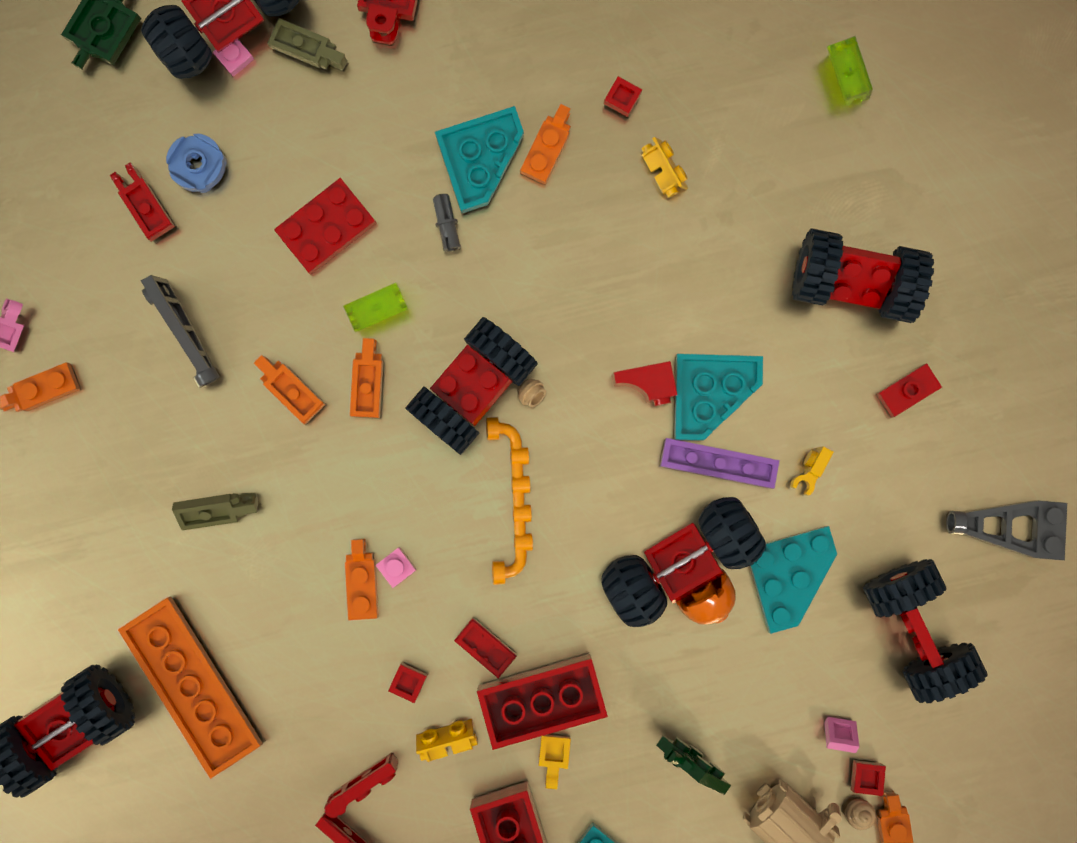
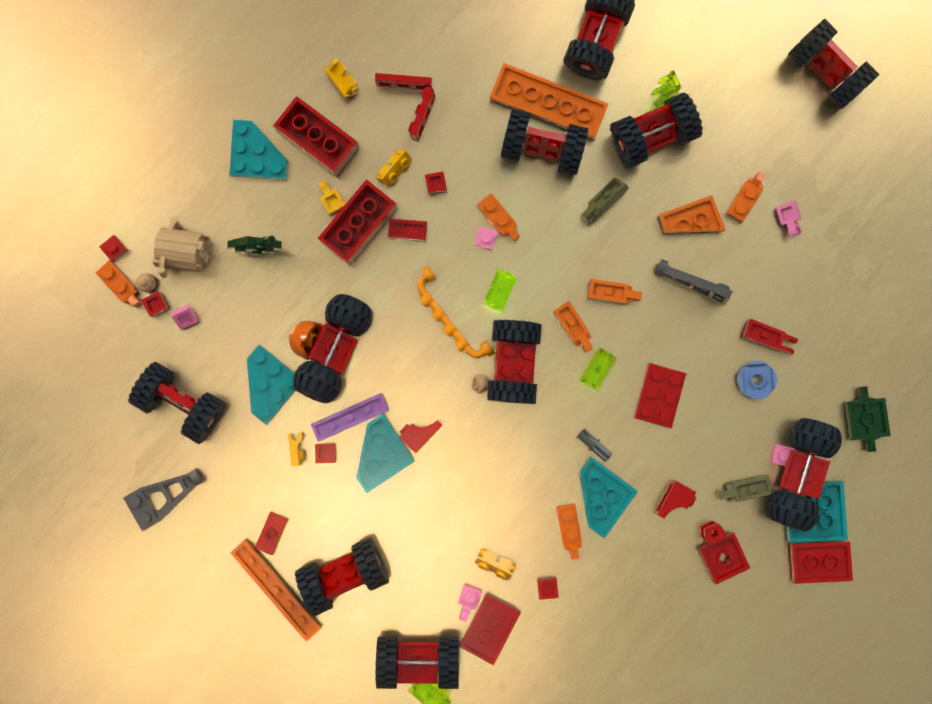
camera: 140 degrees right, 0 degrees up
none -> orange plate [230,539,322,642]
none -> plate [315,443,336,464]
none -> plate [375,637,459,689]
none -> bright pink plate [458,584,482,622]
none -> red plate [459,593,521,665]
none -> clear neon green hinge [483,268,517,313]
none -> black plate [500,110,589,175]
none -> black plate [610,92,703,168]
none -> clear neon green hinge [651,70,682,107]
none -> red arch [654,480,696,519]
none -> orange wing [658,195,726,234]

